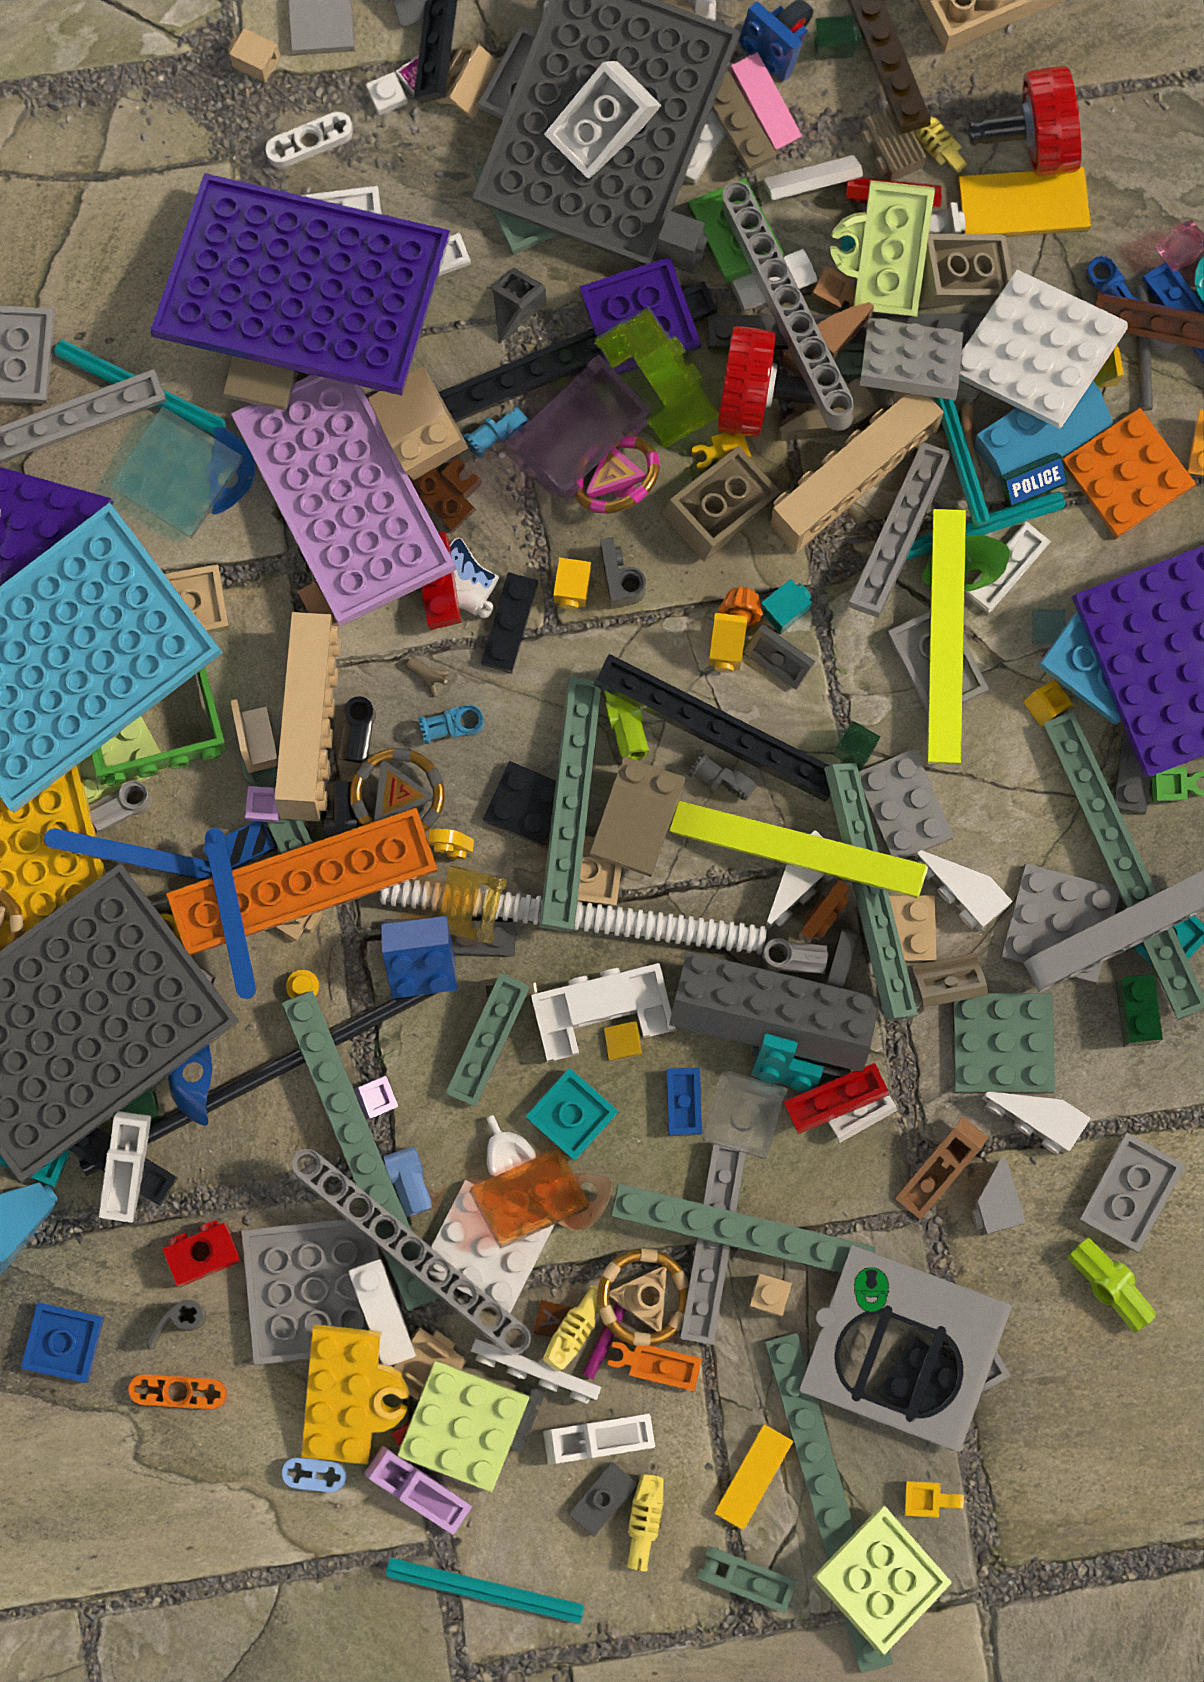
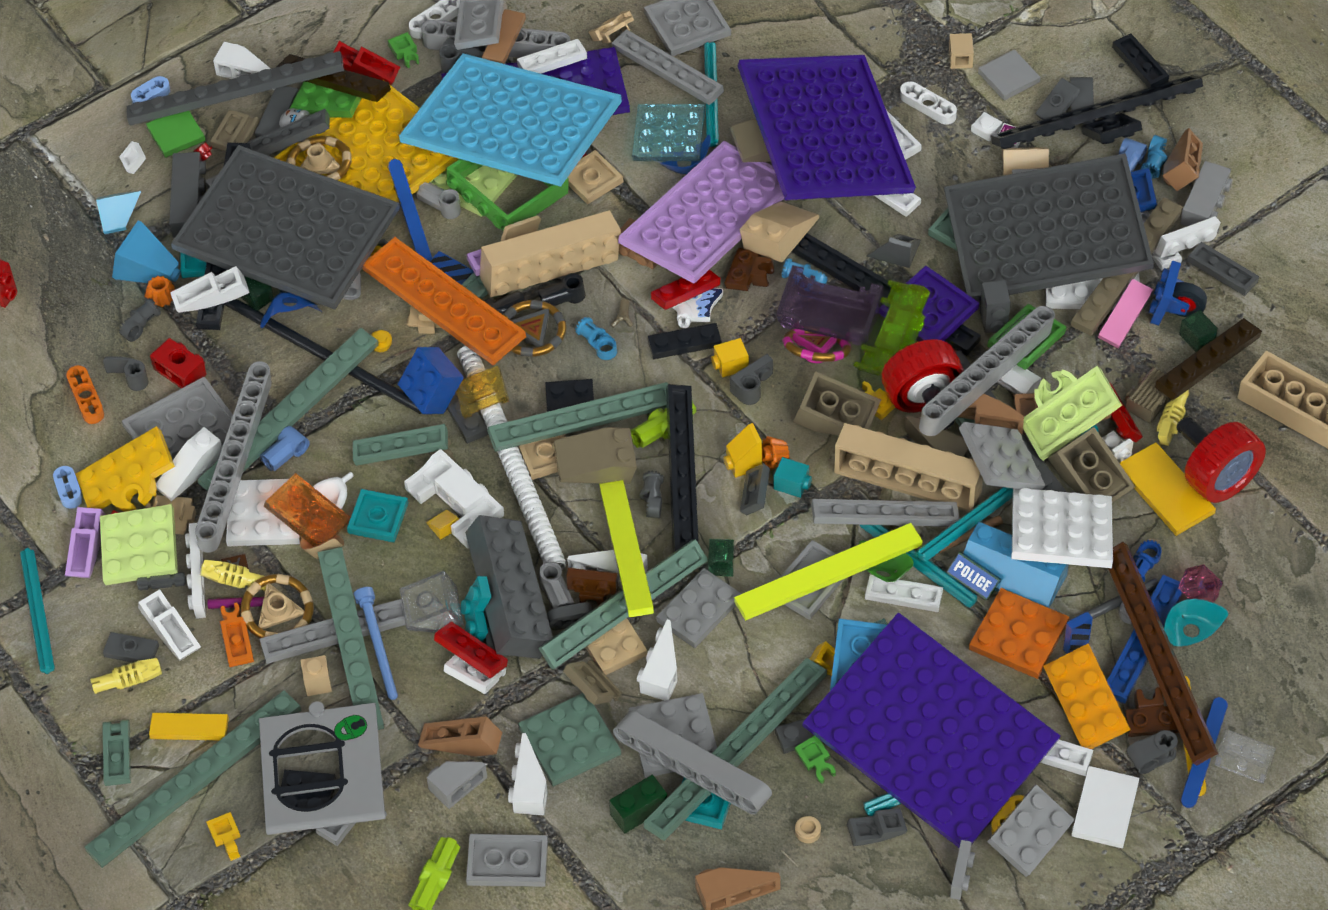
camera: 65 degrees right, 25 degrees down
blue plate [21,1302,104,1383] -> none
blue piece [205,828,256,999] -> none
plate [353,1076,398,1120] -> none
yellow plate [428,829,474,859] -> none
white slope [544,61,661,178] -> none
blue plate [667,1068,702,1136] -> none
white tile [763,155,863,200] -> none
yellowish green plate [812,1506,952,1655] -> none
yellow slope [1093,345,1123,388] -> none
none -> dark grey connector [119,298,161,342]
none -> orange piece [144,276,175,307]
none -> medium blue piece [353,587,398,700]
none -> blue tile [1063,612,1093,654]

